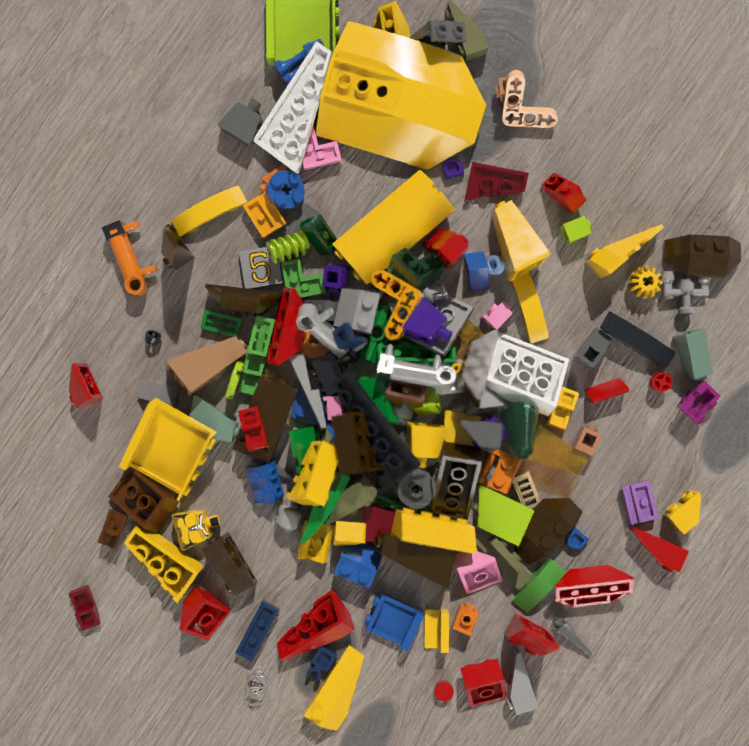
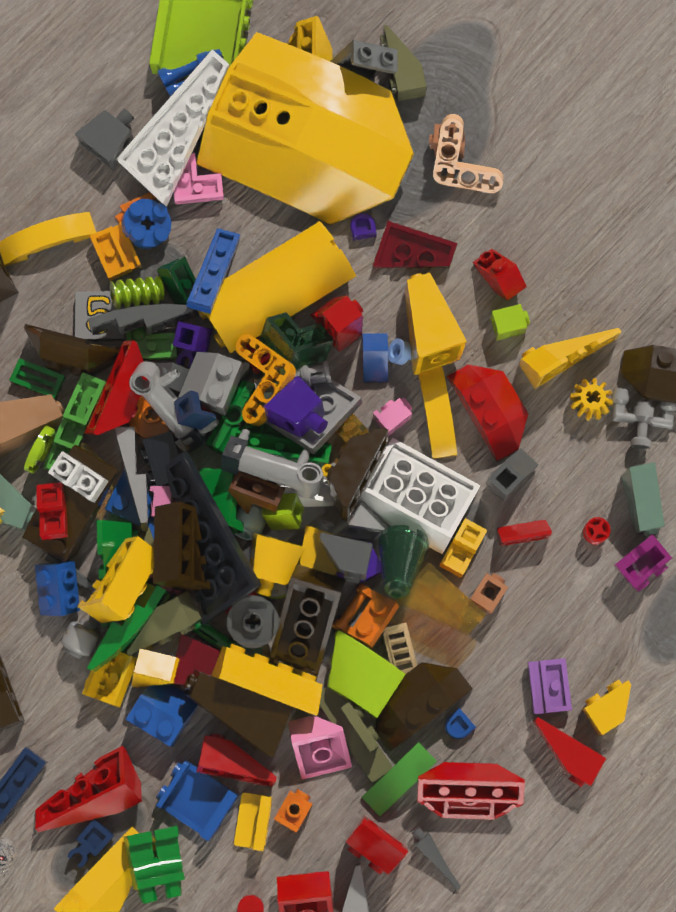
camera: 10 degrees right, 10 degrees down
black slope [599,311,676,368] -> none
none -> white slope [48,451,109,503]
none -> dark grey slope [88,304,194,335]
none -> green hips [123,826,185,904]
none -> blue tile [187,228,240,314]
none -> red slope [196,733,277,788]
none -> red wedge [447,364,529,462]

